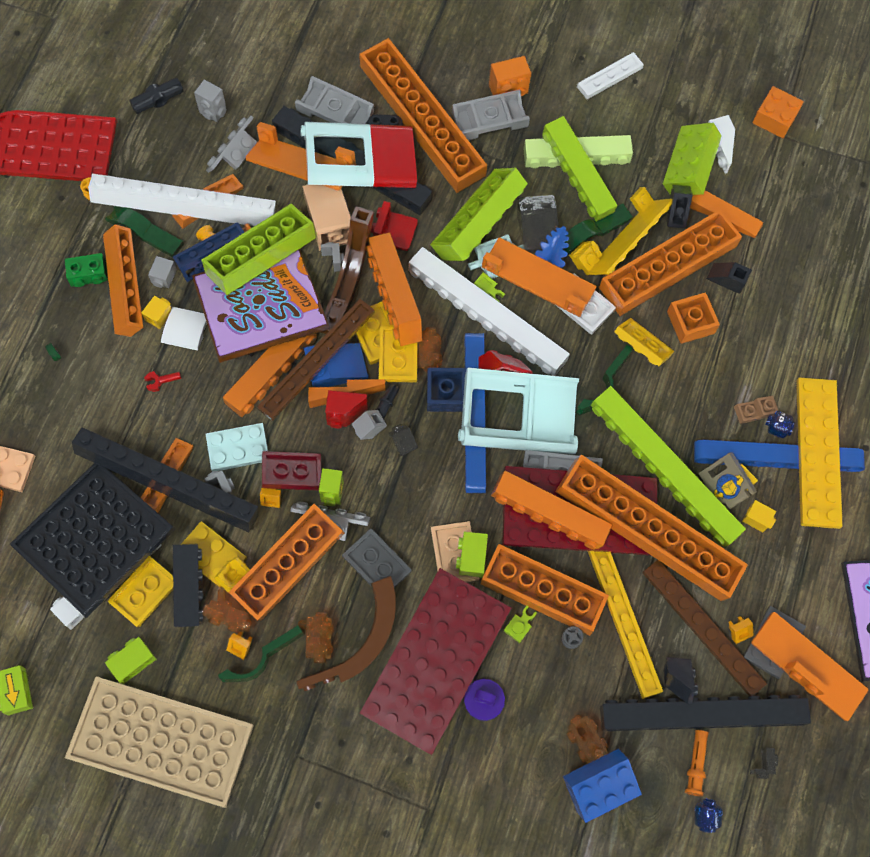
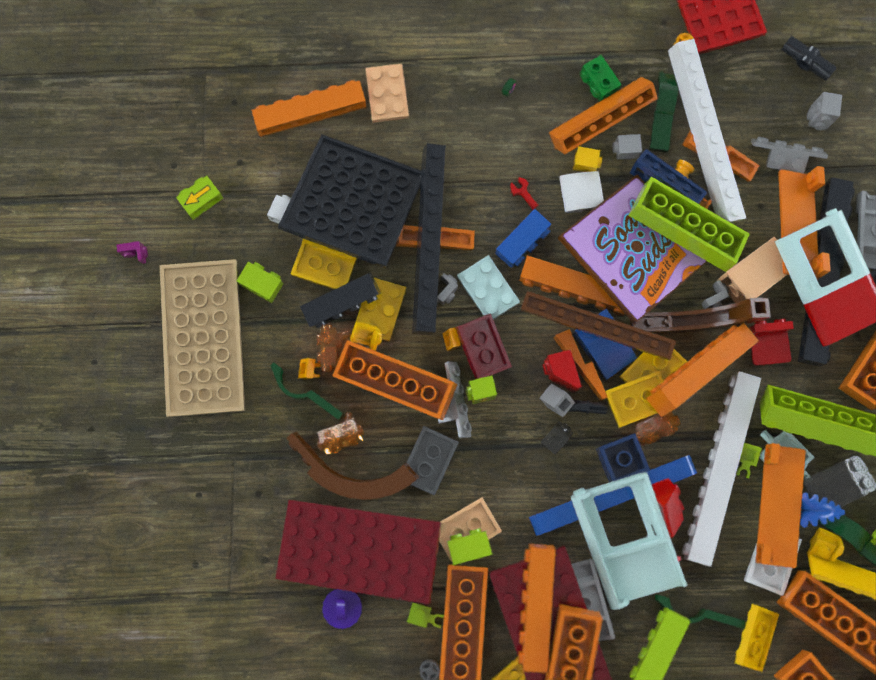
camera: 70 degrees right, 10 degrees up
none -> magenta bracket [117,241,148,264]
none -> blue brick [495,209,551,268]

